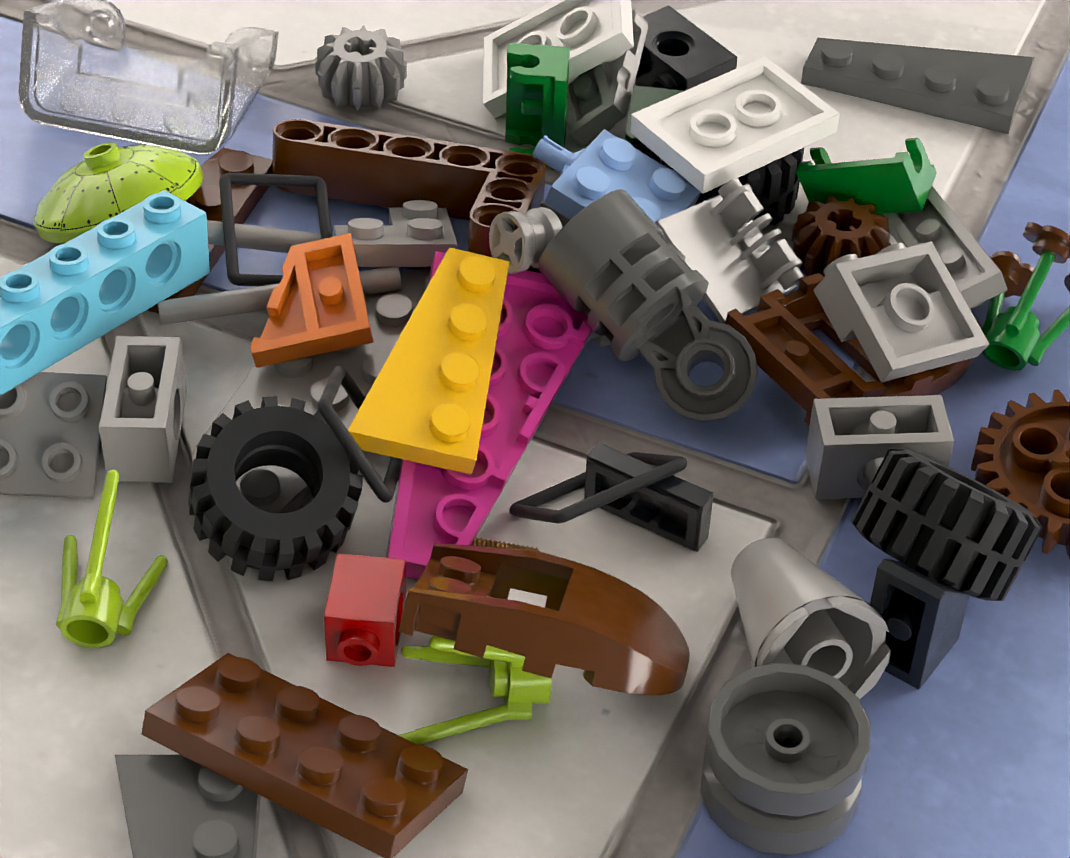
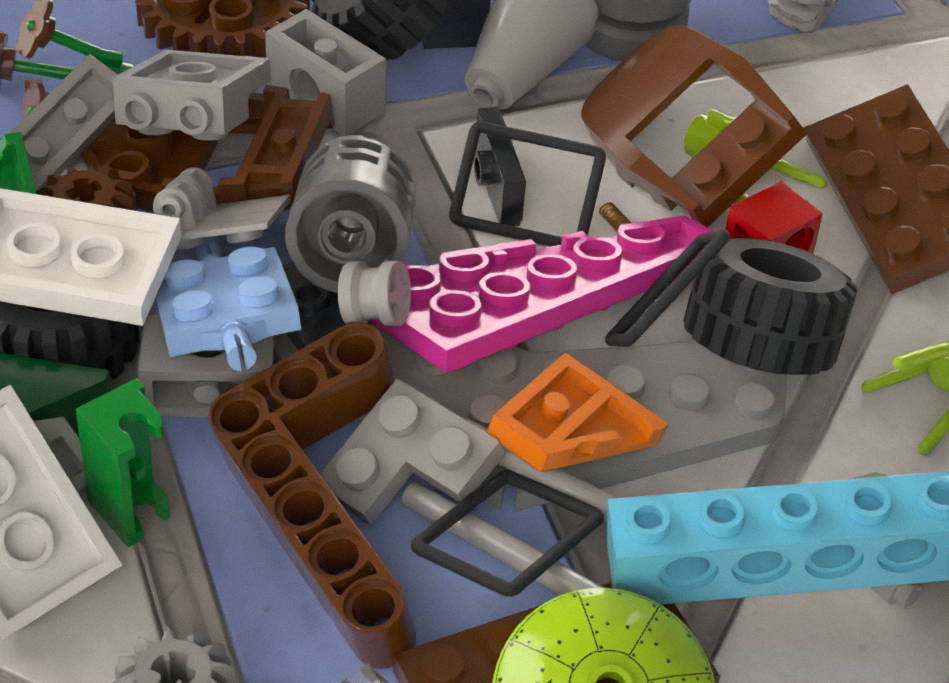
camera: 135 degrees left, 0 degrees up
light grey brick [99,336,187,483] -> none
yellow wing [348,247,510,475] -> none

